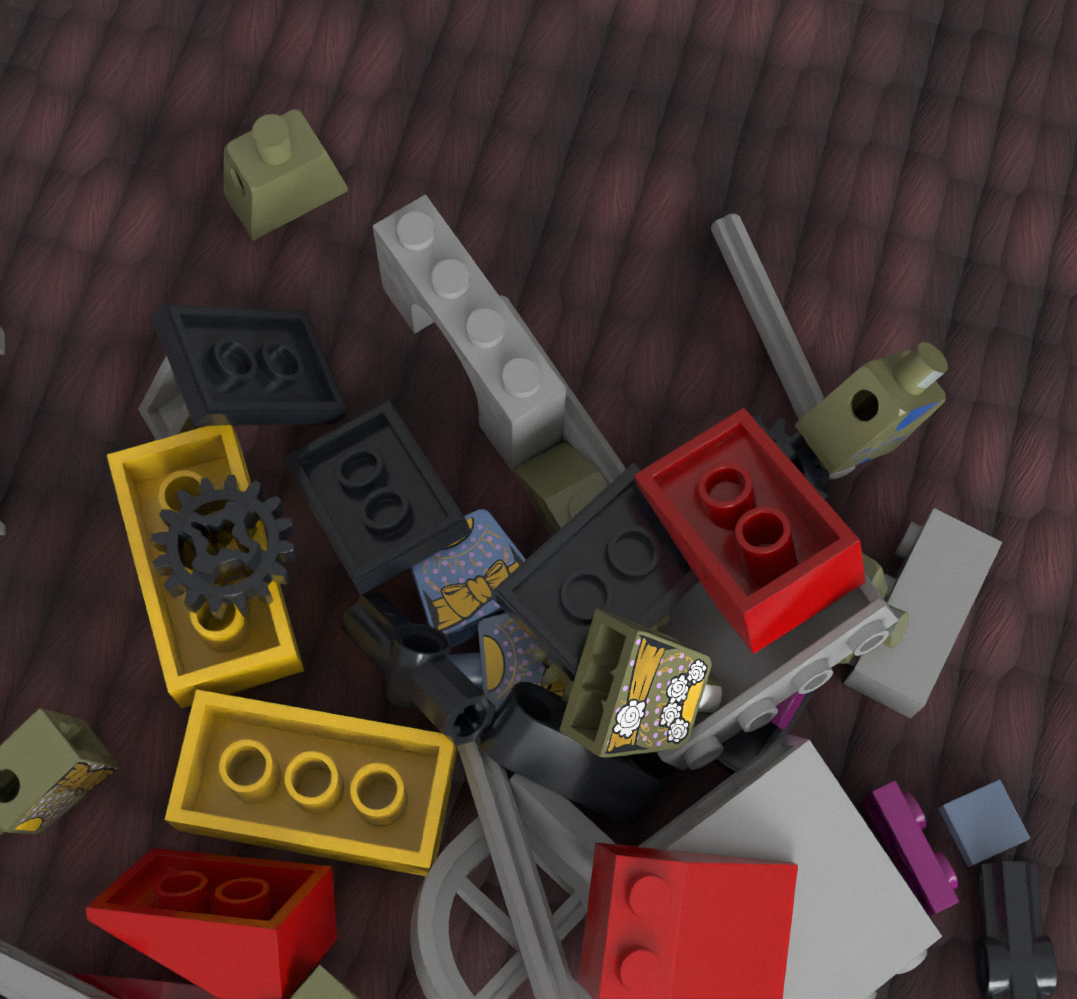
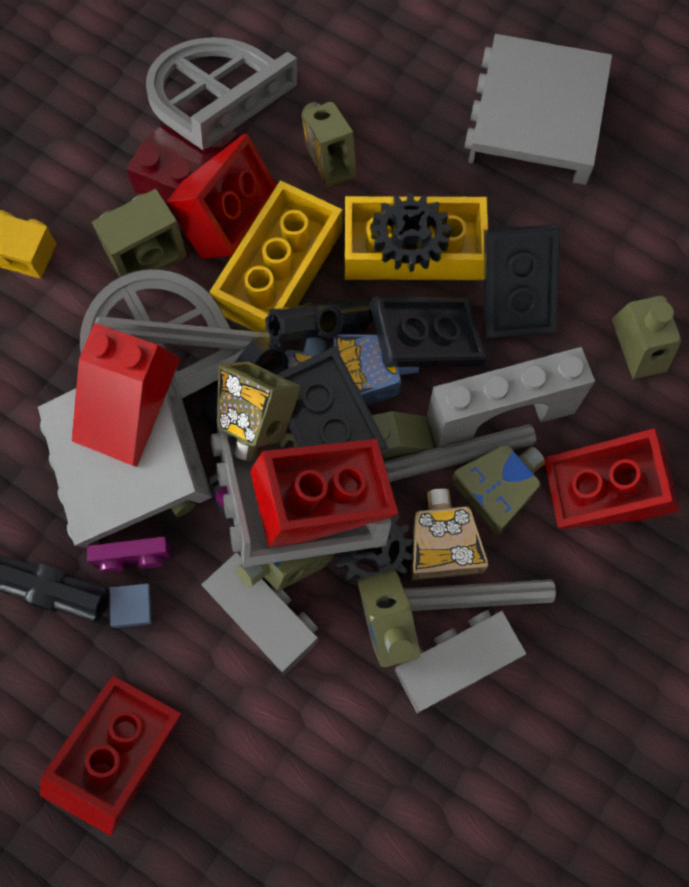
camera: 110 degrees right, 0 degrees up
none -> light grey brick [394,610,526,713]
none -> torso [411,489,488,581]
none -> olive torso [450,445,545,536]
none -> red slope [544,428,681,529]

